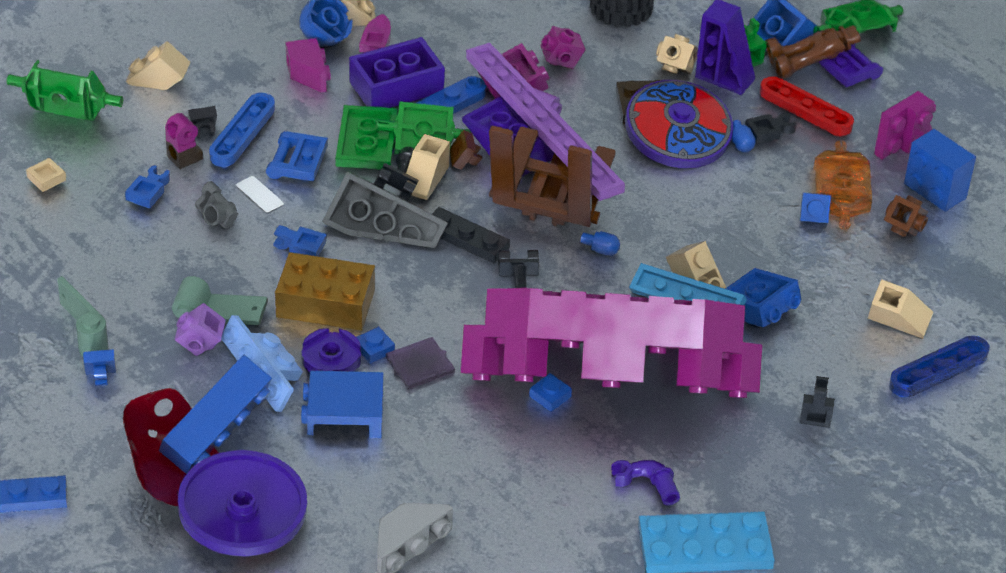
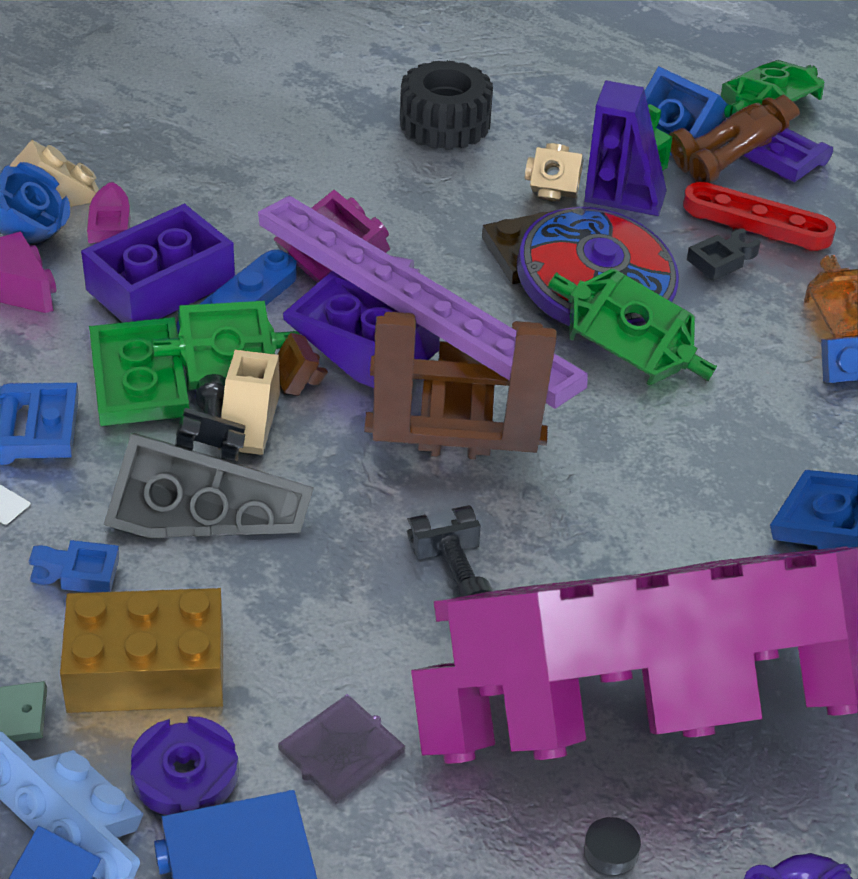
camera: 15 degrees left, 0 degrees up
blue plate [357,327,395,364] -> none
black plate [432,207,510,264] -> none
blue plate [529,373,572,412] -> none
magenta brick [540,26,586,69] -> none
blue cylinder [580,231,620,256] -> none
dark azure plate [629,263,747,305] -> none
tan slope [666,241,726,289] -> none
blue cylinder [731,120,756,152] -> none
none -> green plate [547,269,717,385]
none -> black tile [584,817,641,875]

